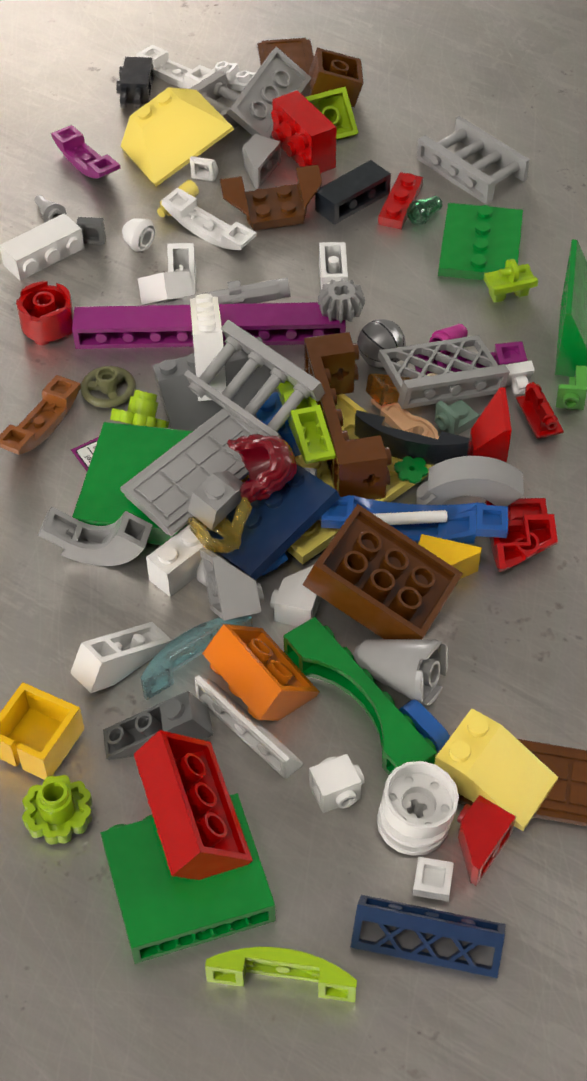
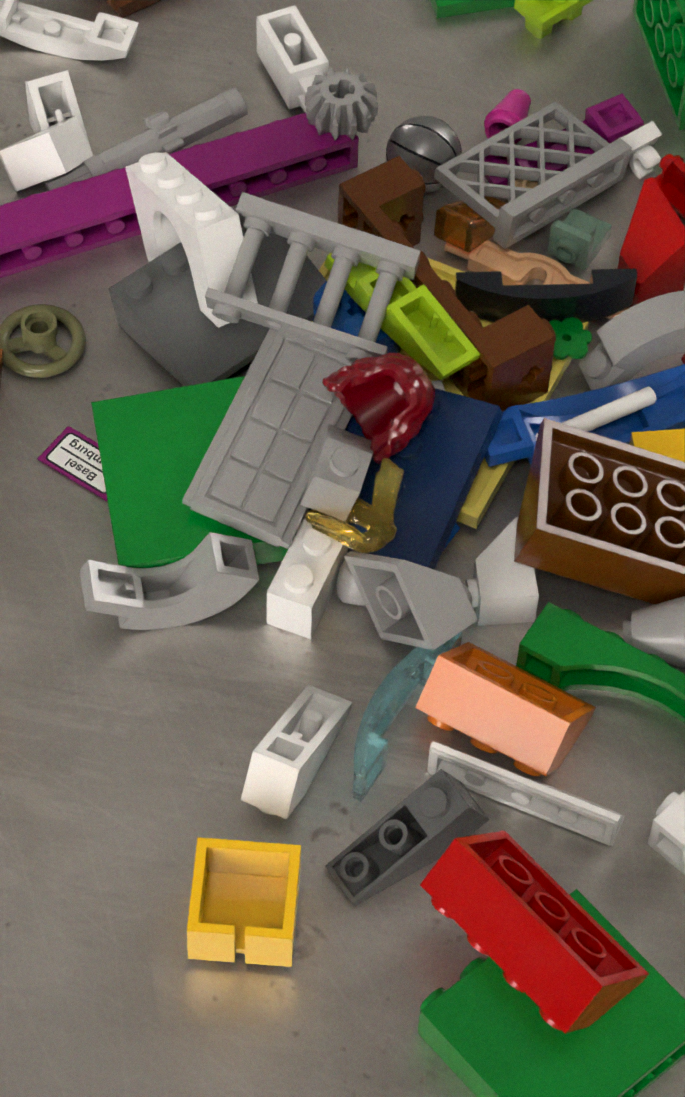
camera: 25 degrees left, 5 degrees up
lime plant [22,775,93,845] -> none
lime plant [110,390,170,429] -> none

